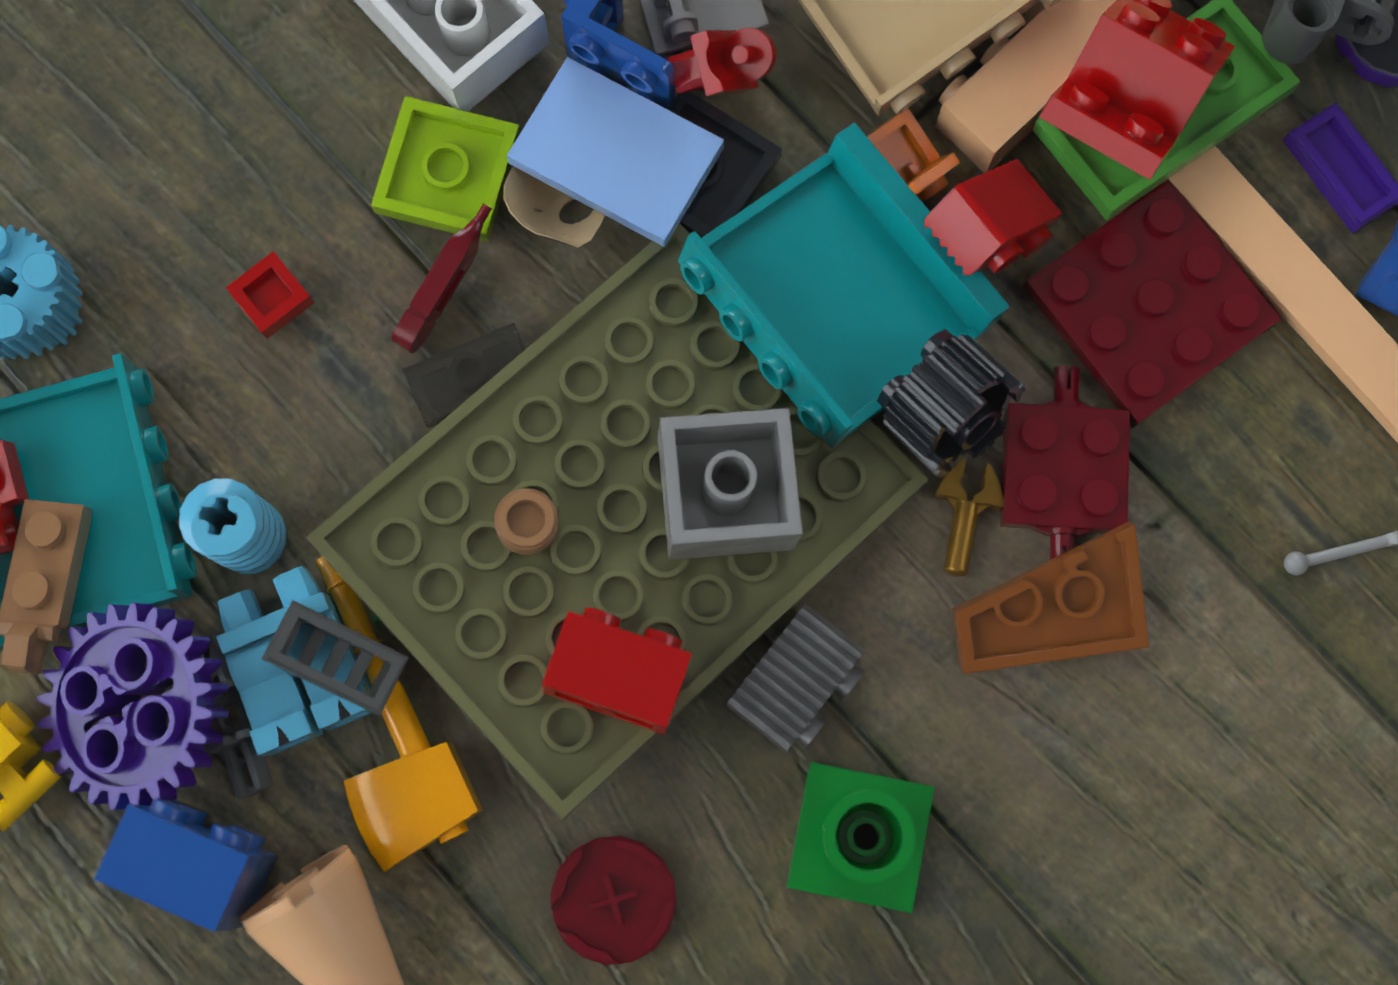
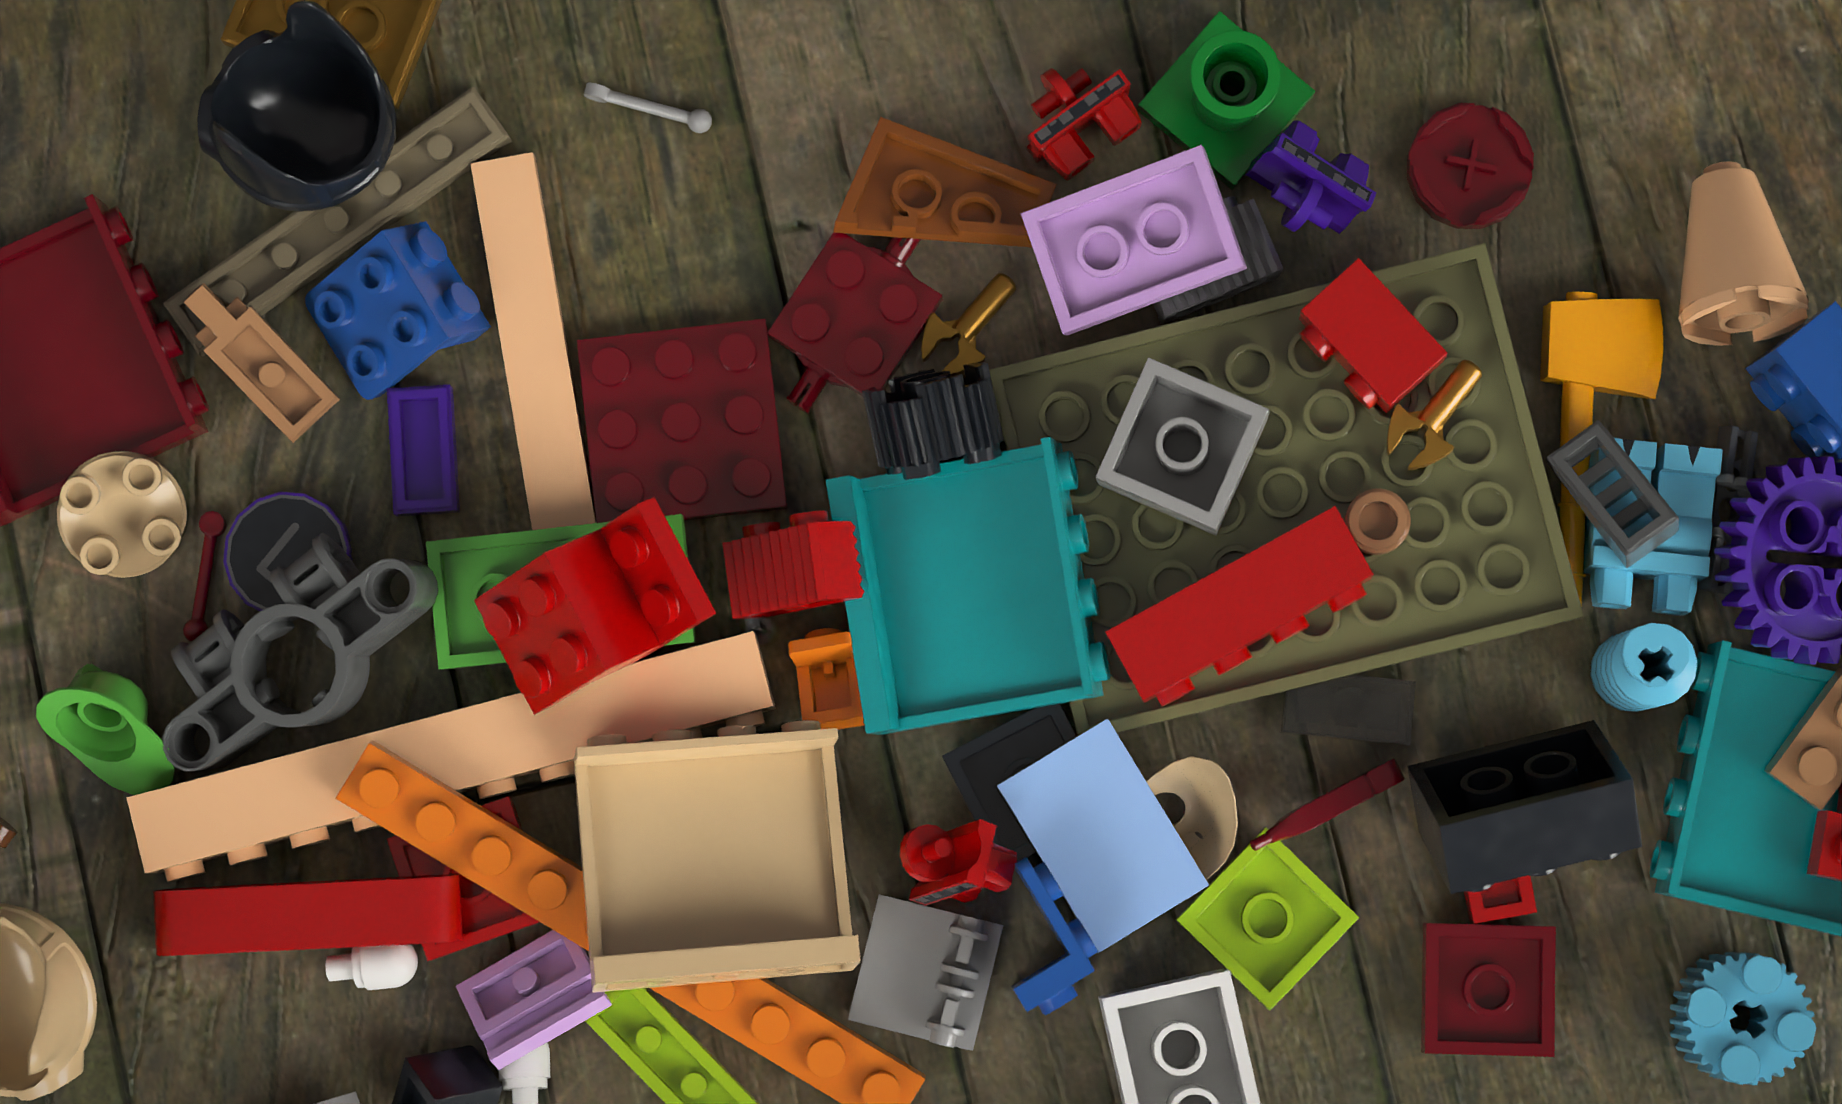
camera: 150 degrees left, 5 degrees up
none -> lavender plate [1021,145,1247,336]
none -> red hips [1026,68,1142,181]
none -> red brick [1105,506,1374,707]
none -> dark purple hips [1246,120,1376,234]
none -> pearl gold bar [1387,360,1482,470]
none -> black brick [1407,720,1643,894]
none -> dark red plate [1421,923,1556,1057]

